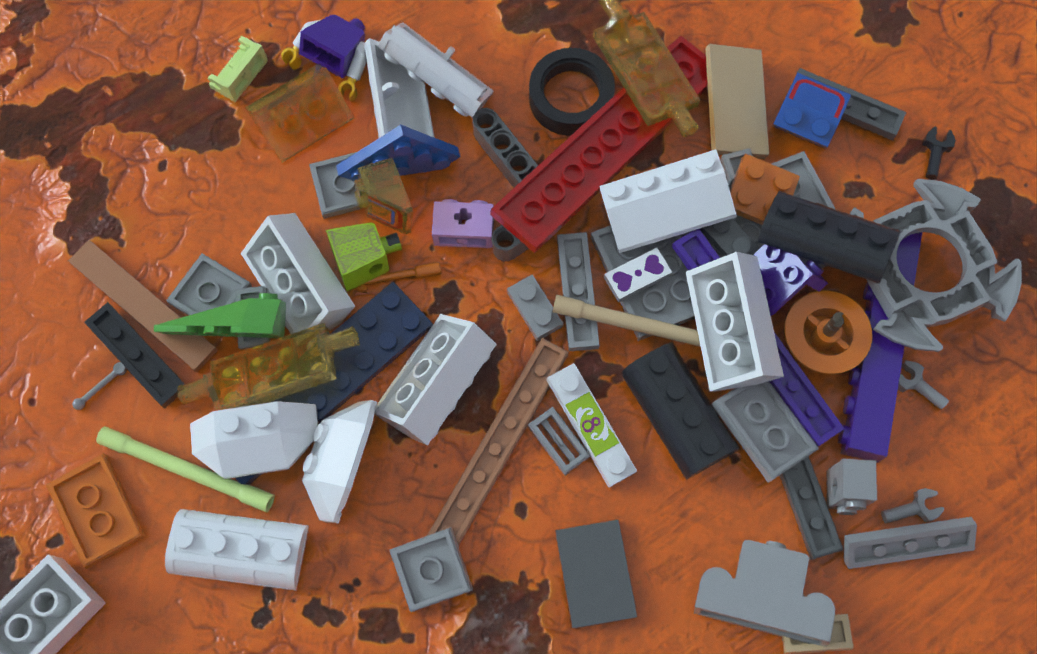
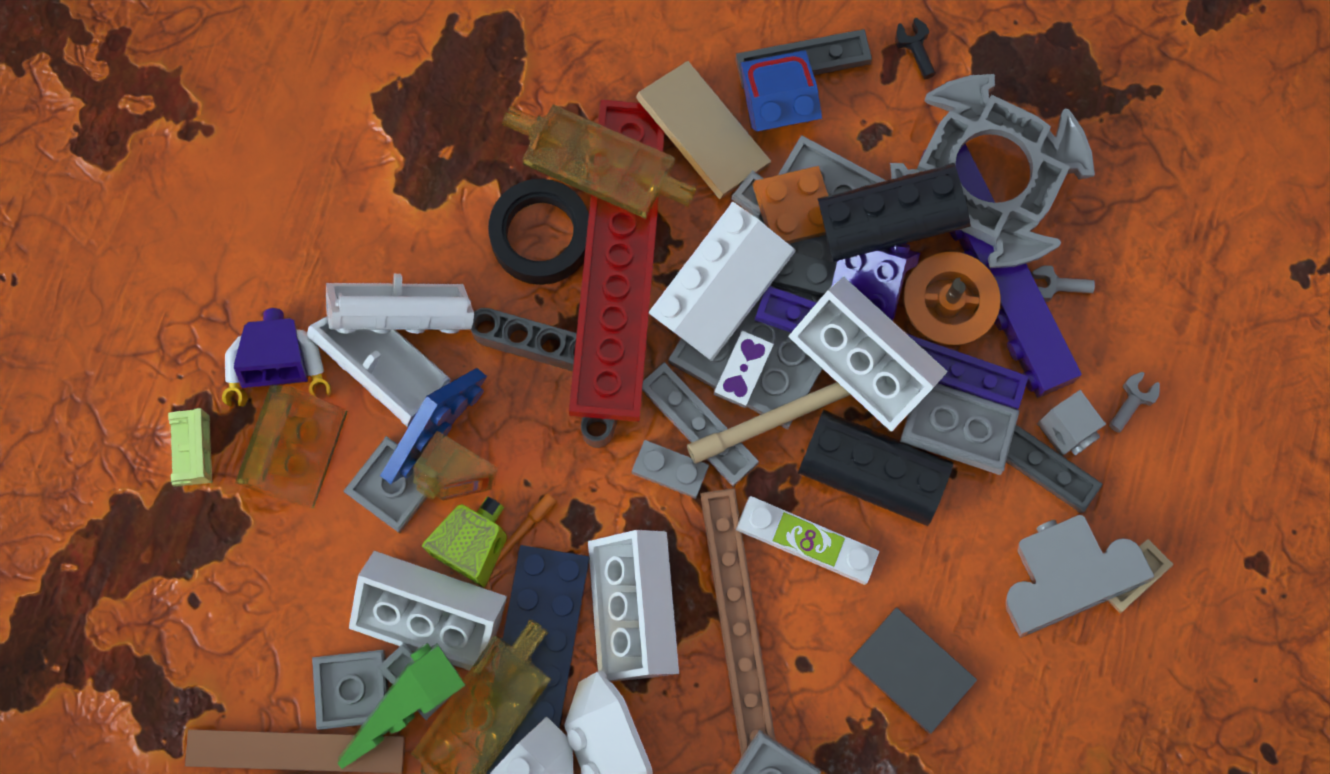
camera: 40 degrees left, 5 degrees up
lavender brick [432,199,494,248] -> none
light grey tile [528,407,590,476] -> none
light grey plate [844,517,977,569] -> none

